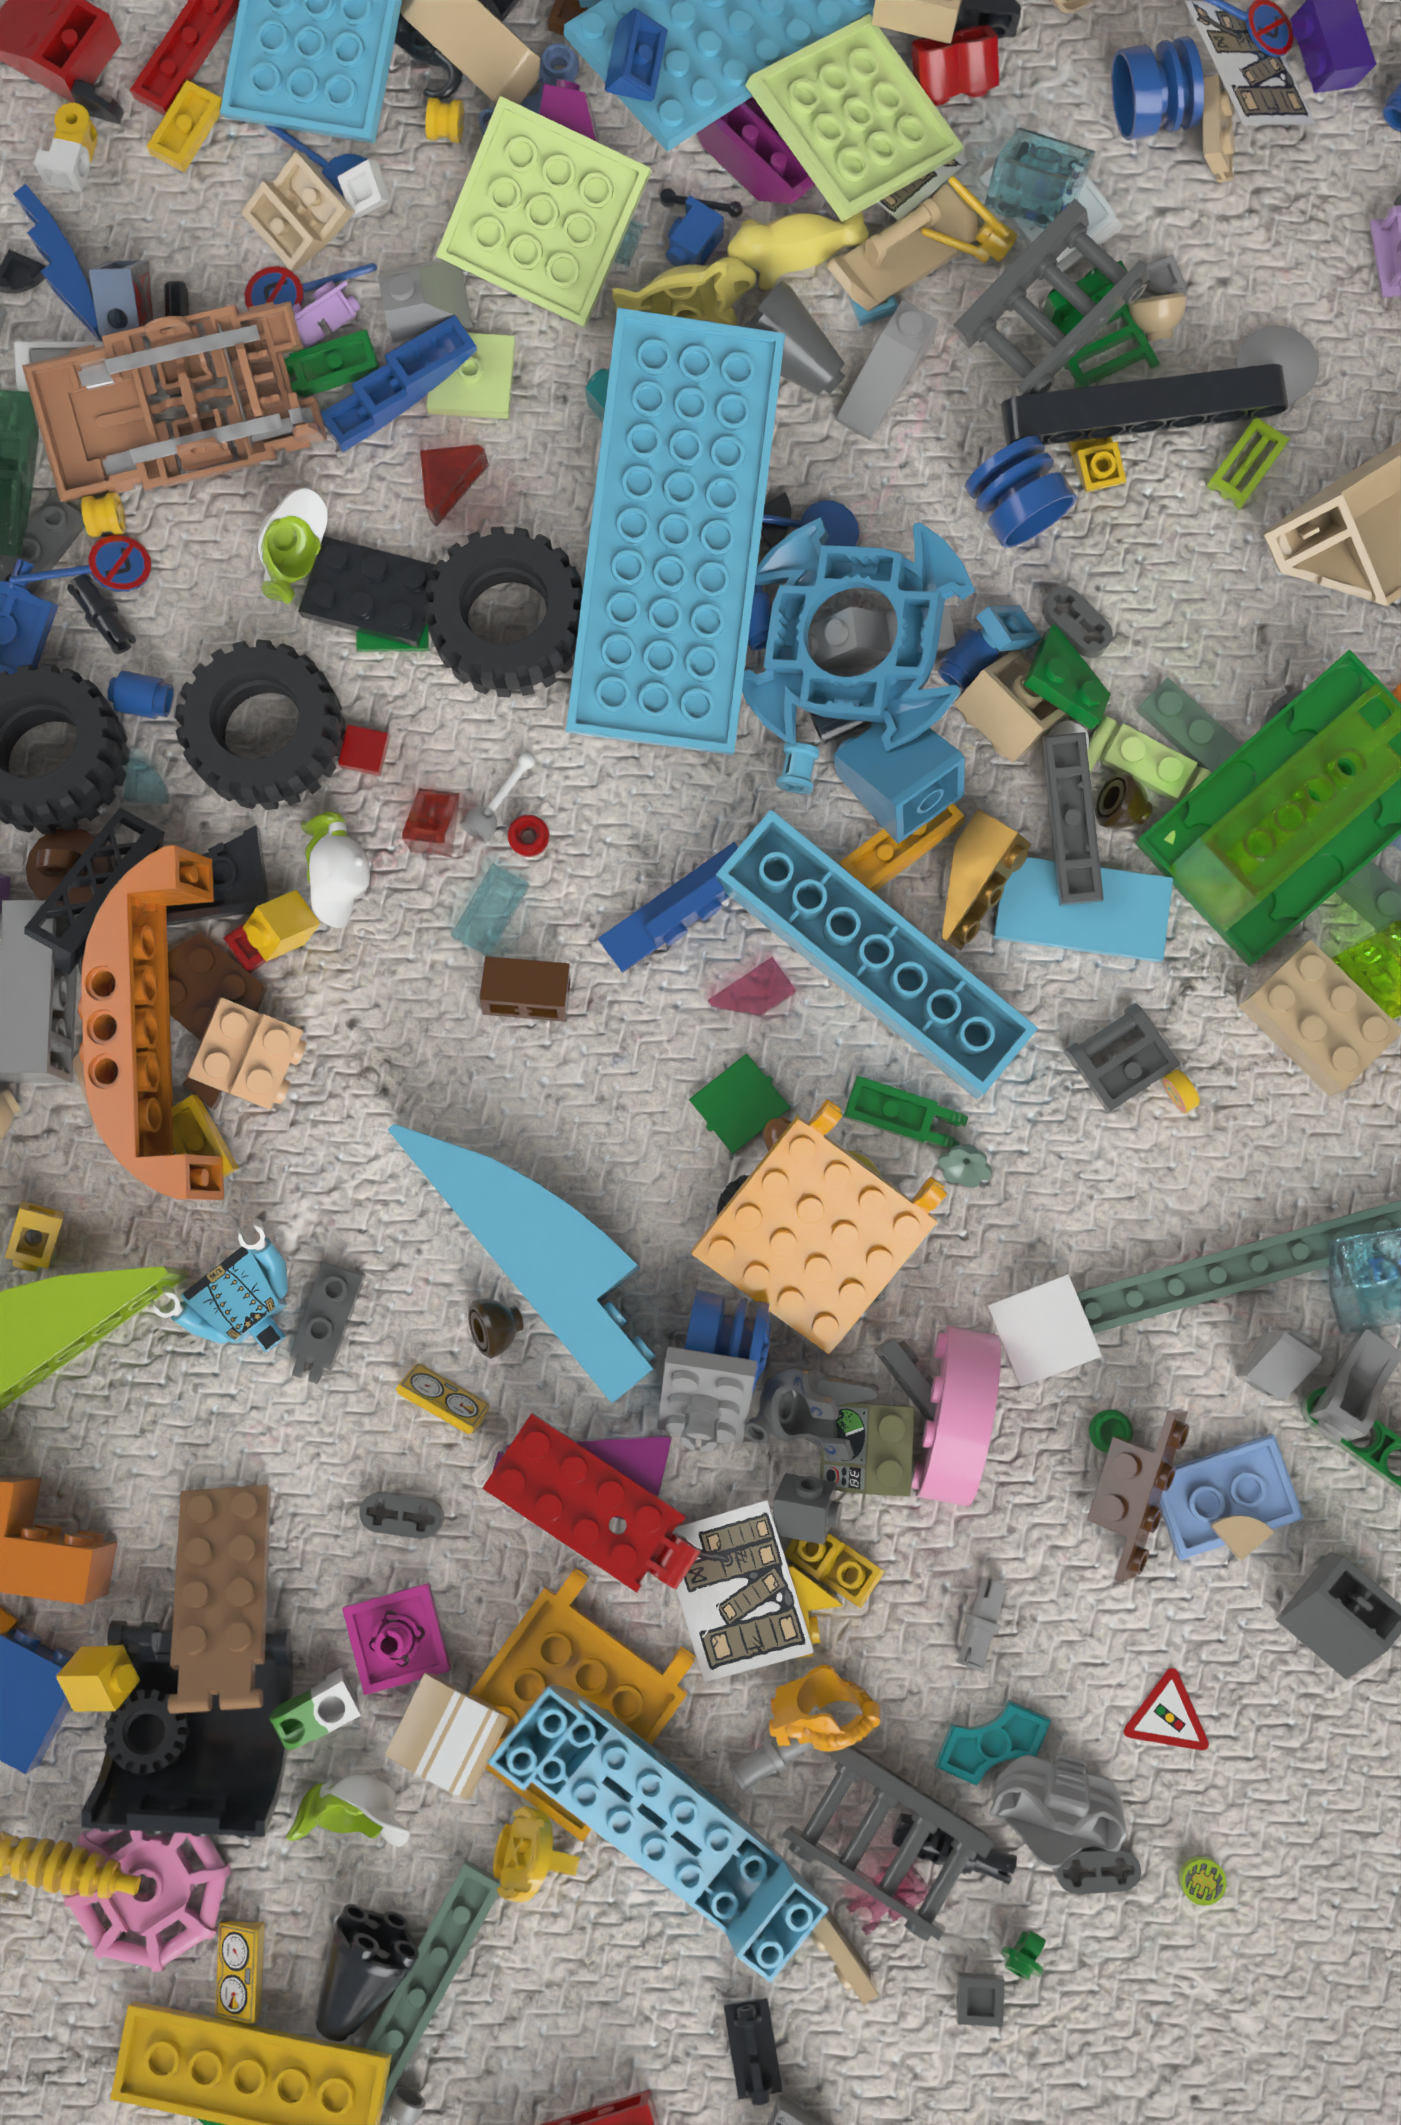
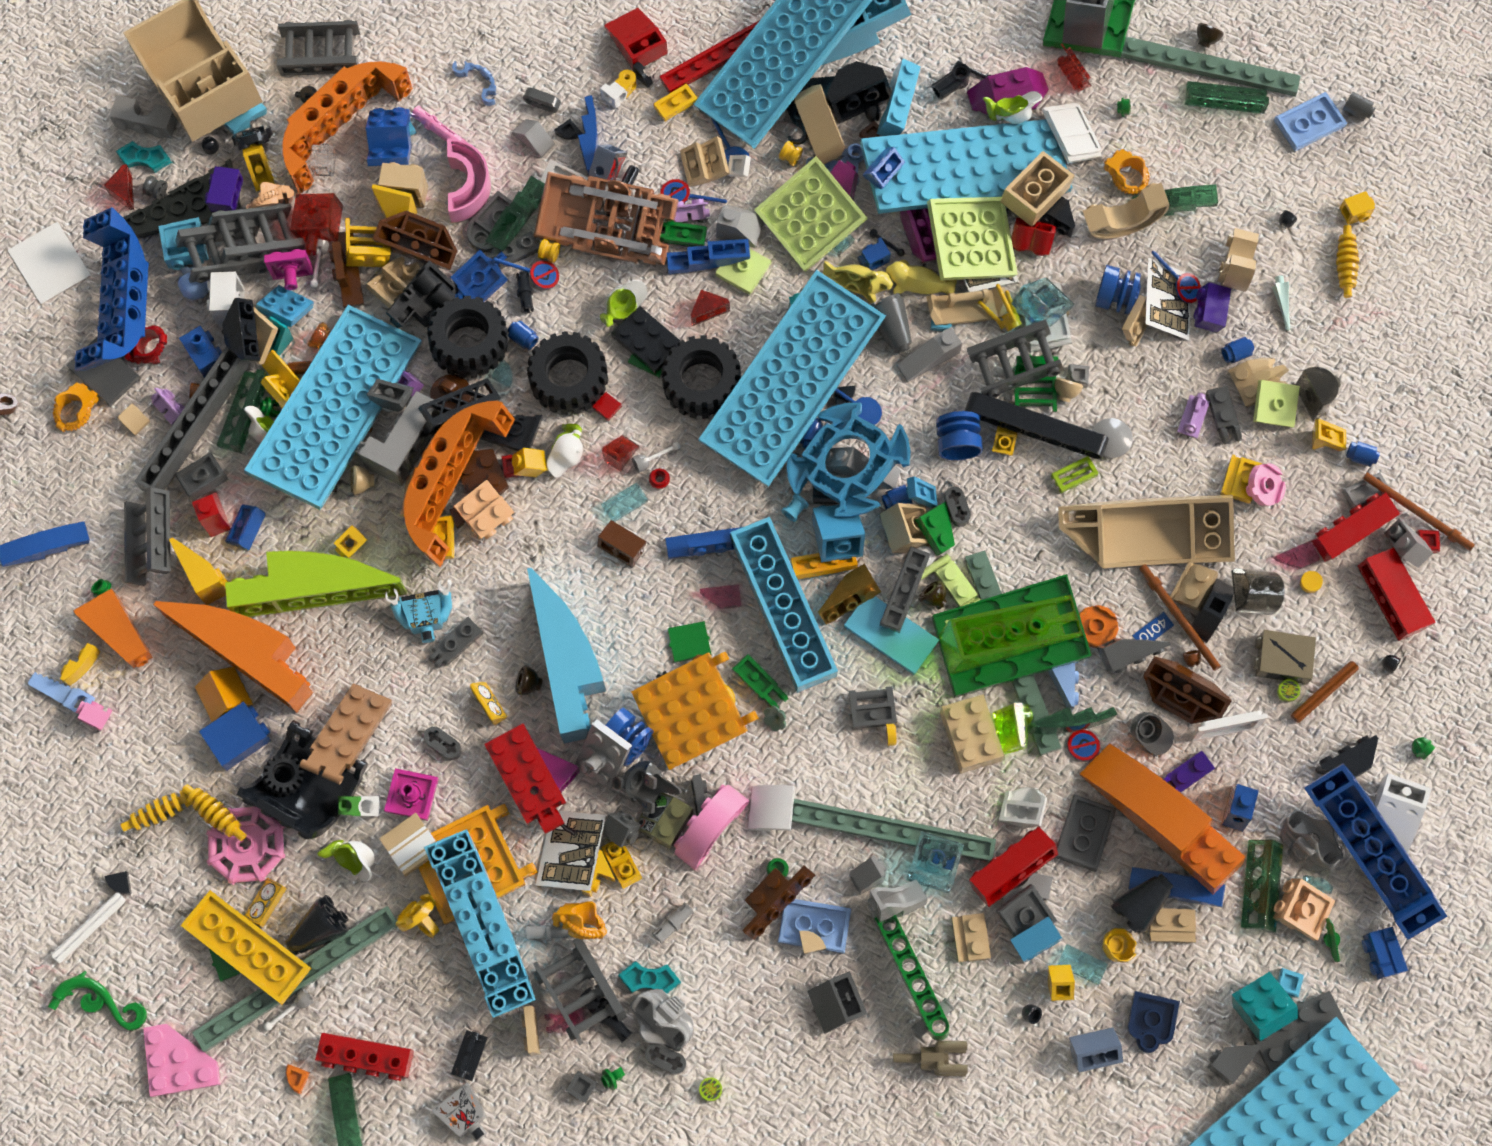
camera: 25 degrees right, 10 degrees down
yellow brick [56,1645,140,1712] -> none
sticker [1123,1668,1209,1751] -> none

